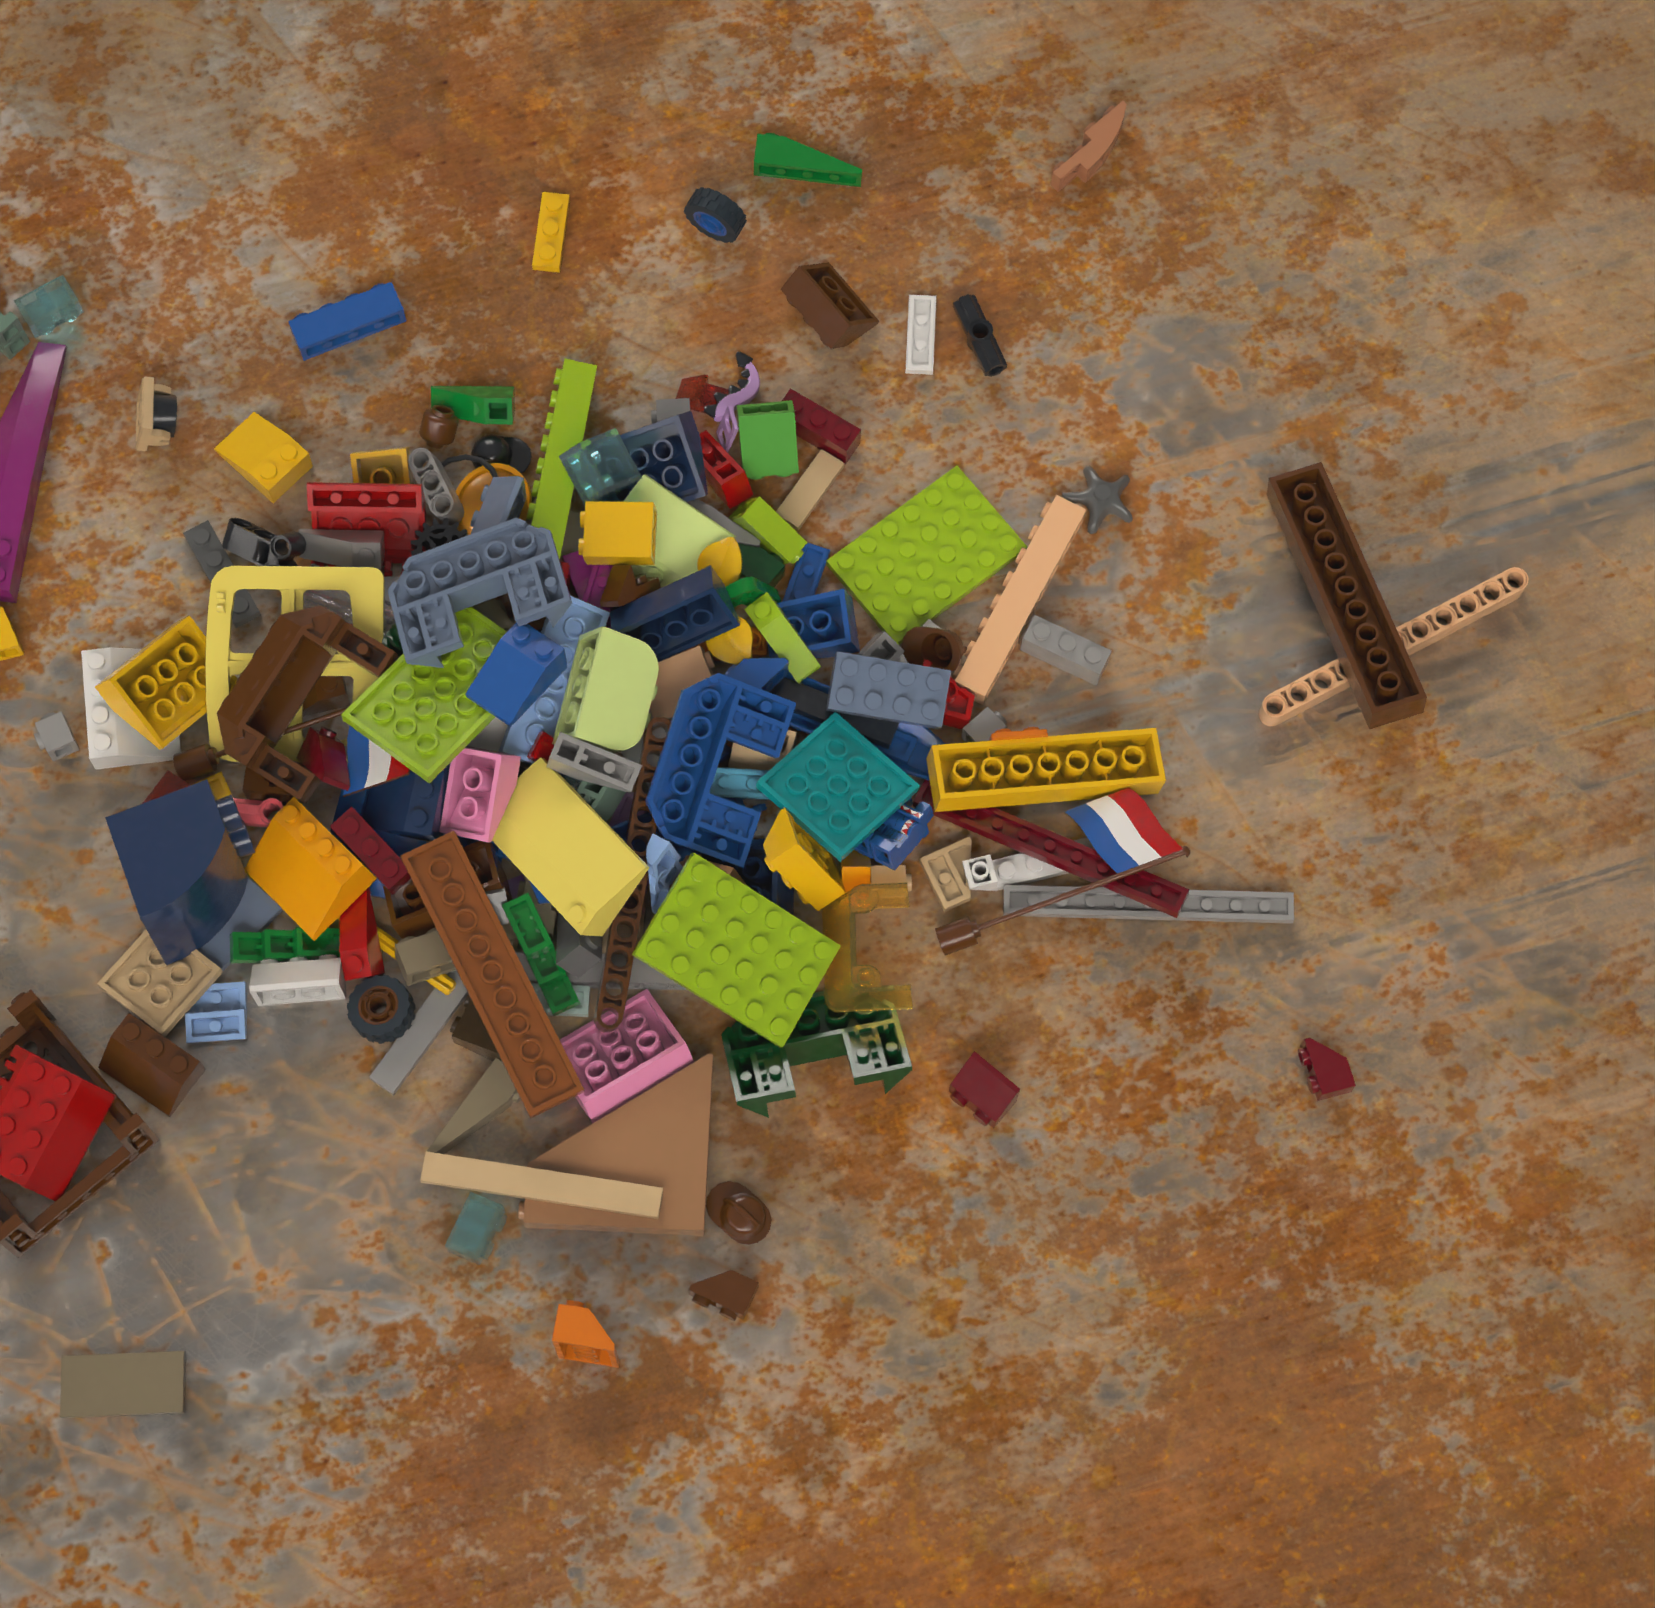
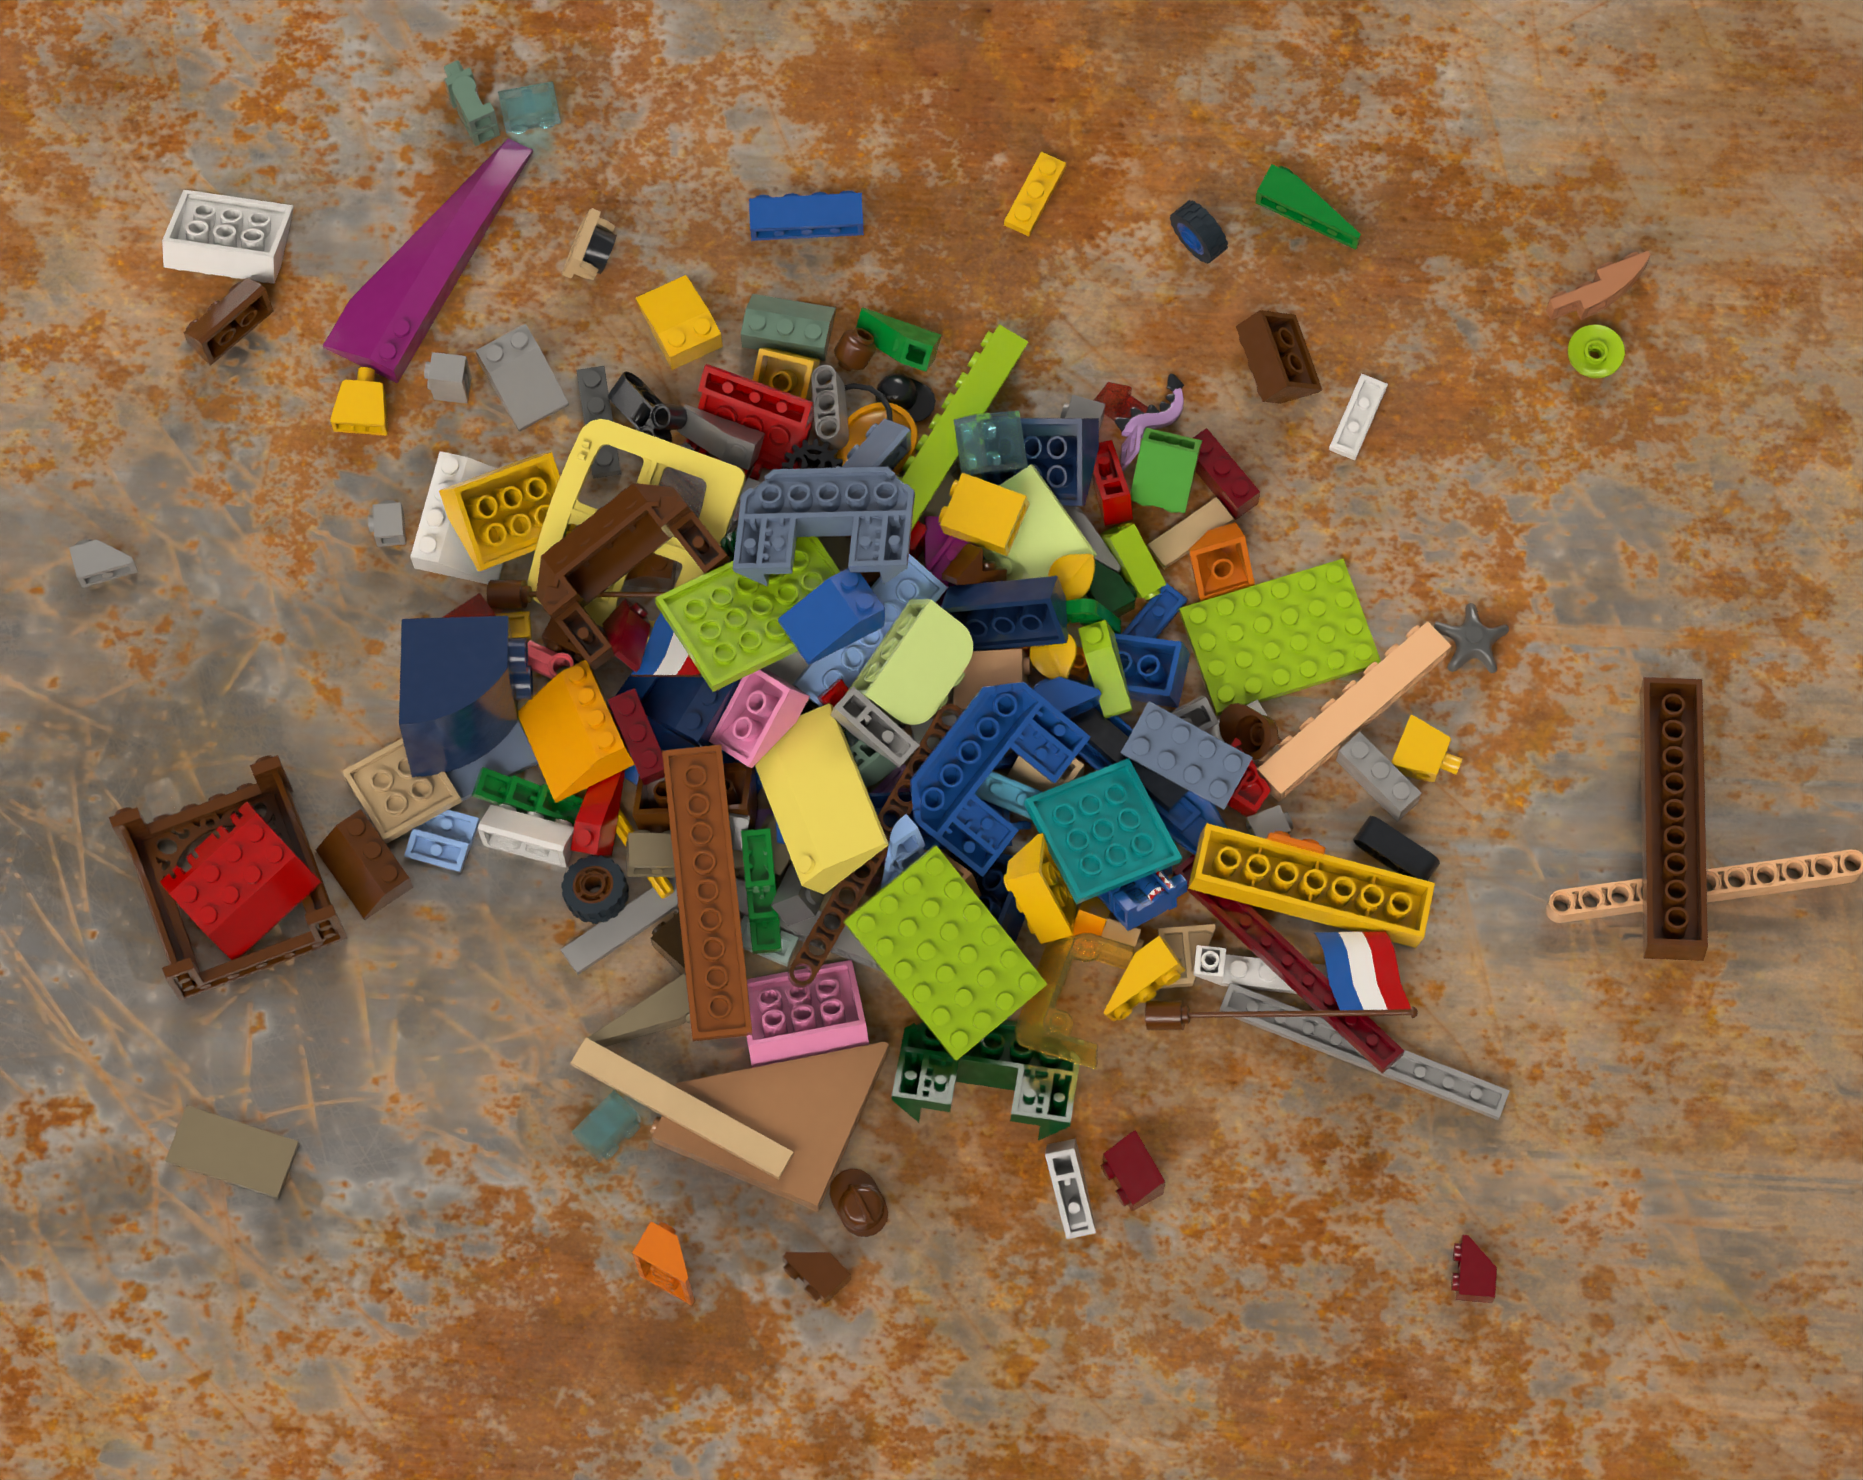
camera: 25 degrees right, 0 degrees up
black piece [953,294,1007,377] -> none
none -> light grey brick [424,352,472,404]
none -> light grey slope [475,324,569,432]
none -> sand green slope [741,294,836,361]
none -> light grey slope [1045,1138,1096,1240]
none -> yellow slope [1104,936,1185,1021]
none -> orange slope [1188,522,1255,602]
none -> black beam [1353,816,1440,881]
none -> yellow torso [1391,715,1463,782]
none -> lime dish [1567,324,1625,378]

